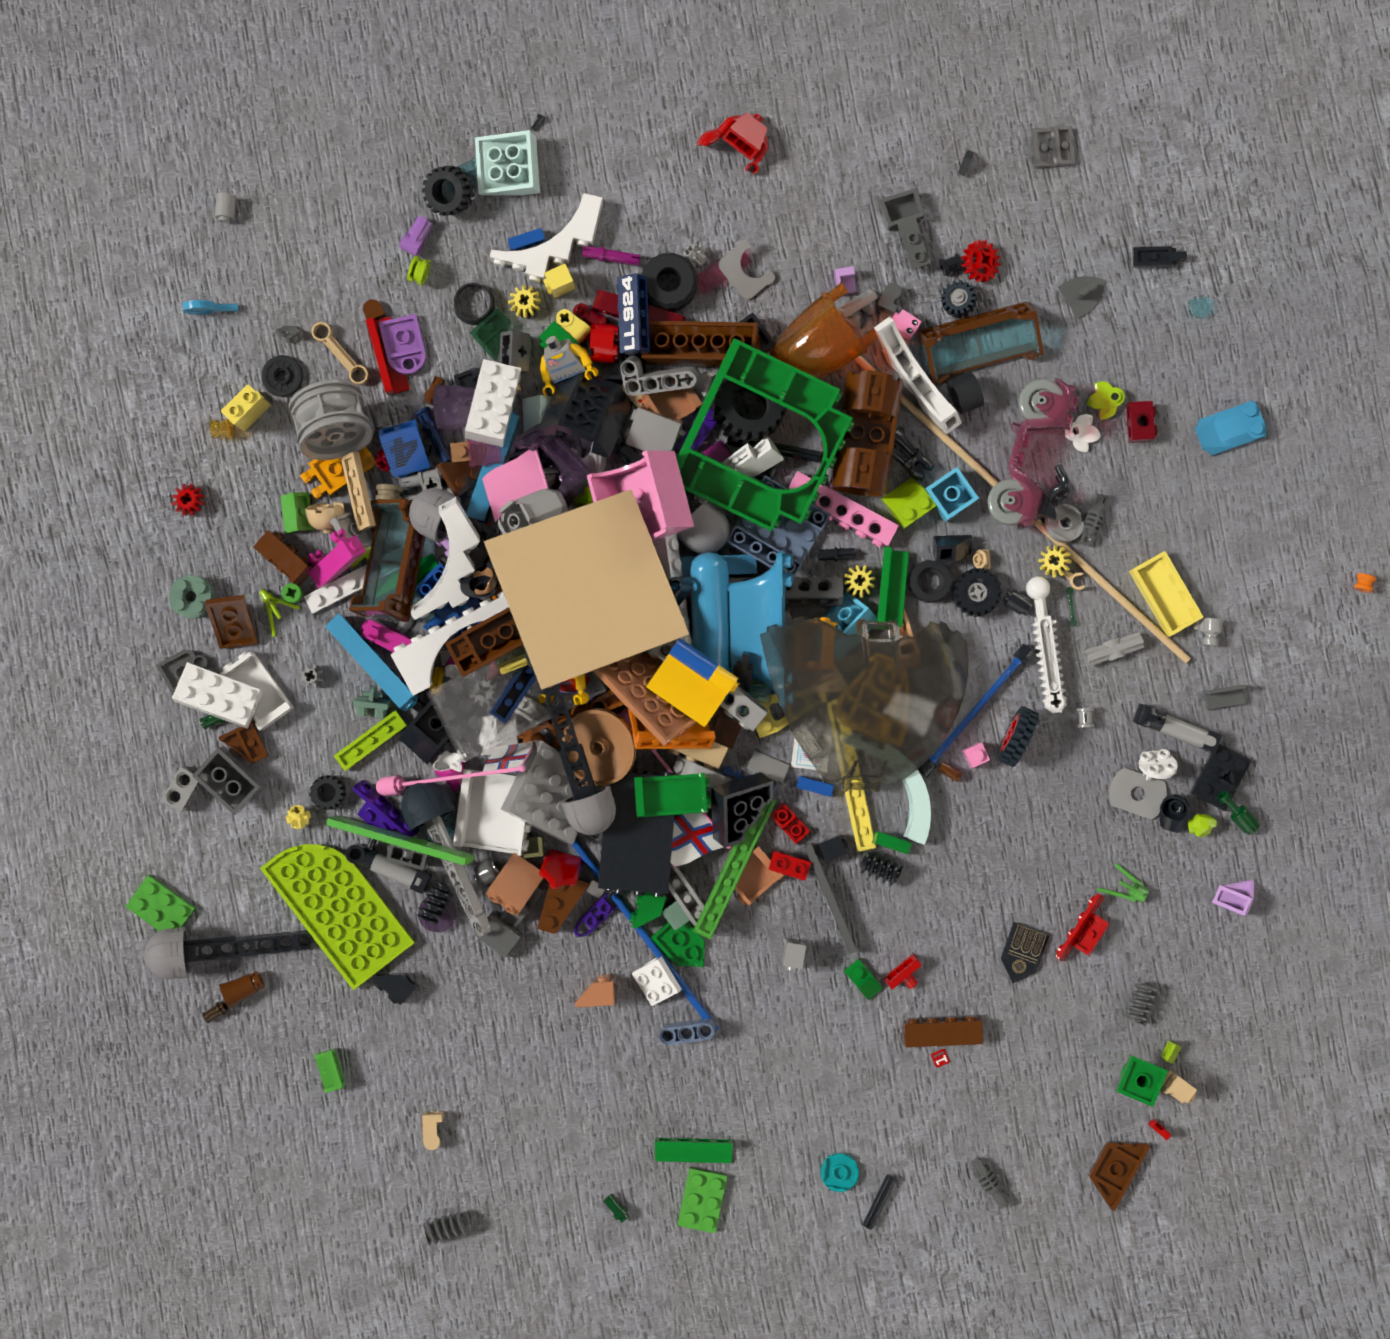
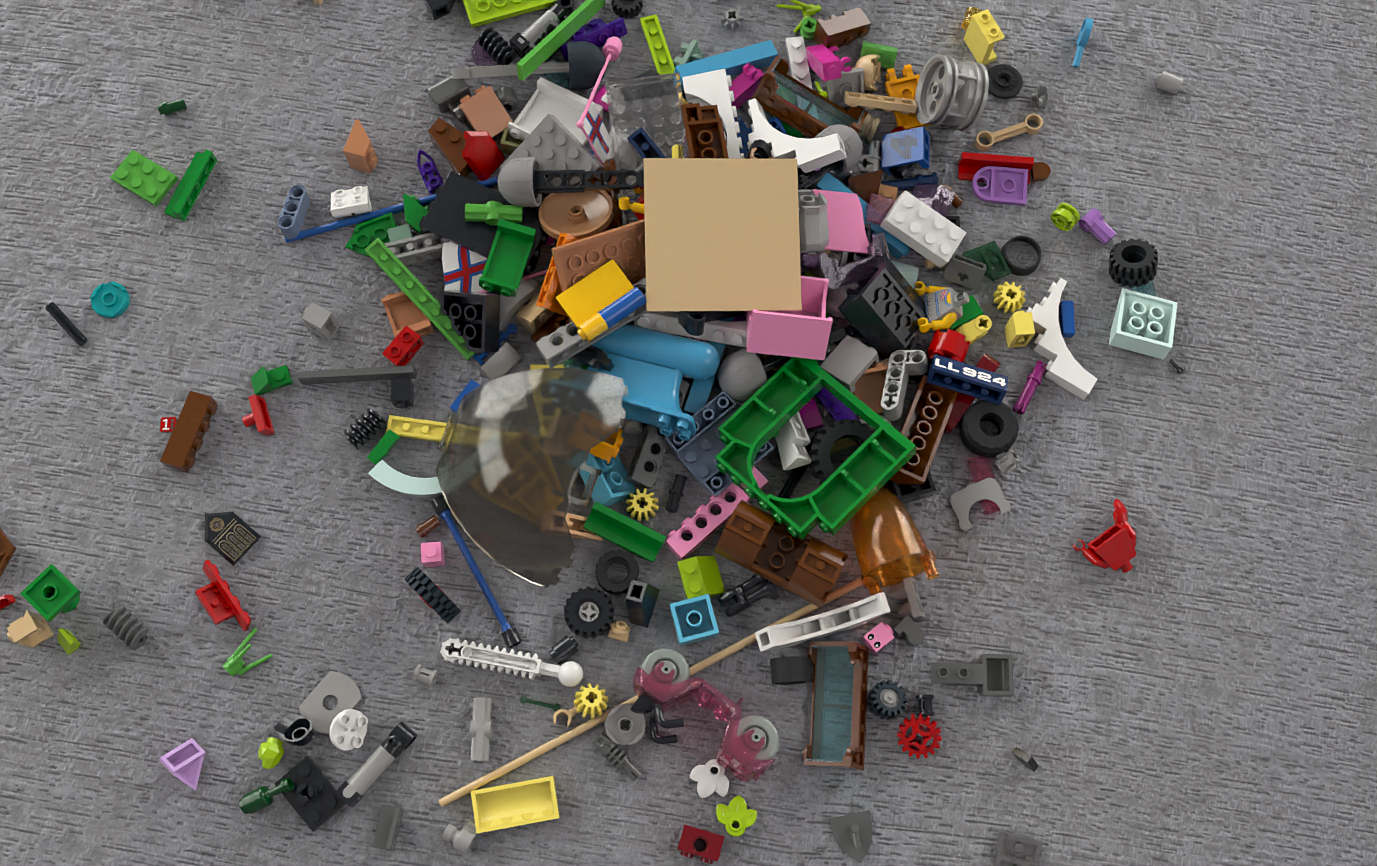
camera: 105 degrees right, 15 degrees down
dark red piece [573,303,609,325] -> none
red slope [769,802,811,845] -> none
lavender panel [834,266,856,296] -> none
dark grey hinge [971,1158,1010,1209] -> none
none -> bright green piece [465,201,522,225]

